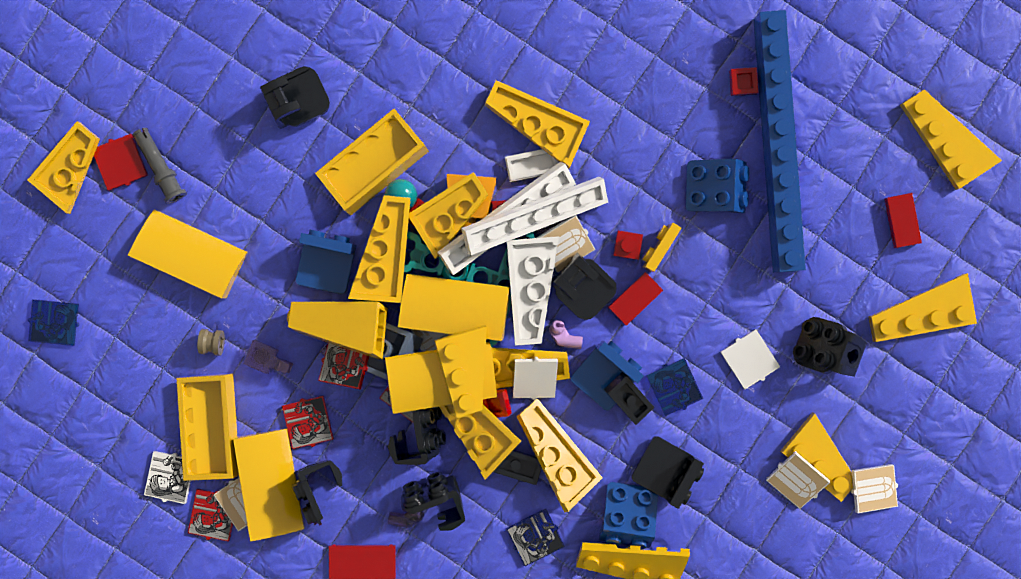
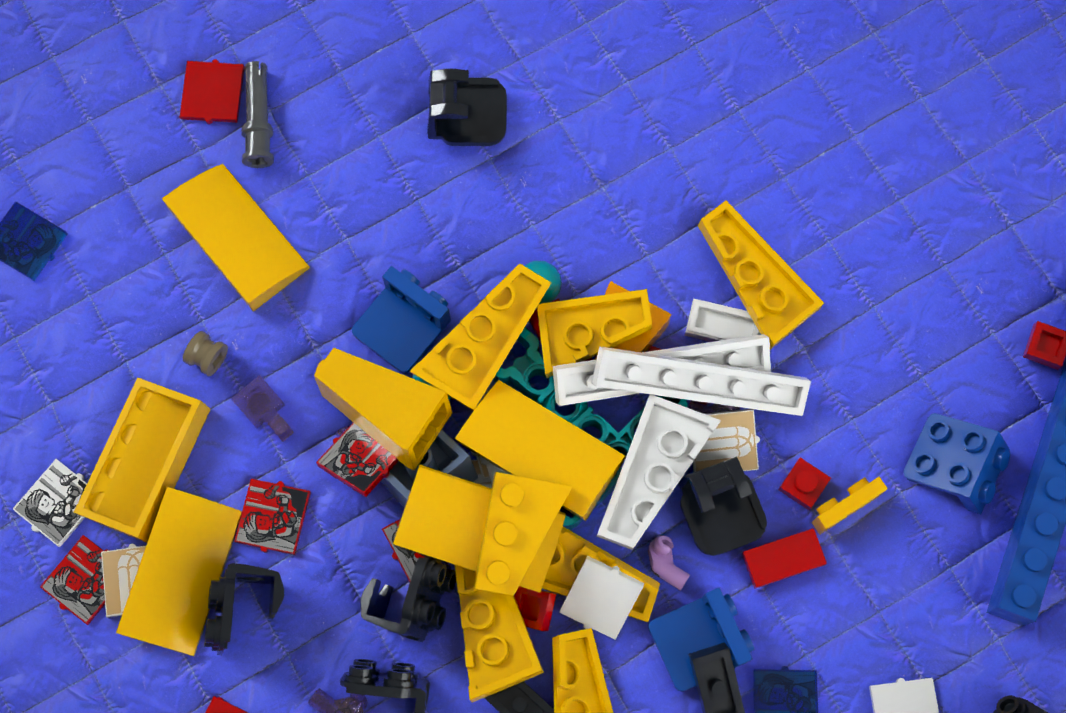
camera: 30 degrees right, 15 degrees down
yellow wing [27,121,100,214] -> none
yellow slope [315,109,429,216] -> none

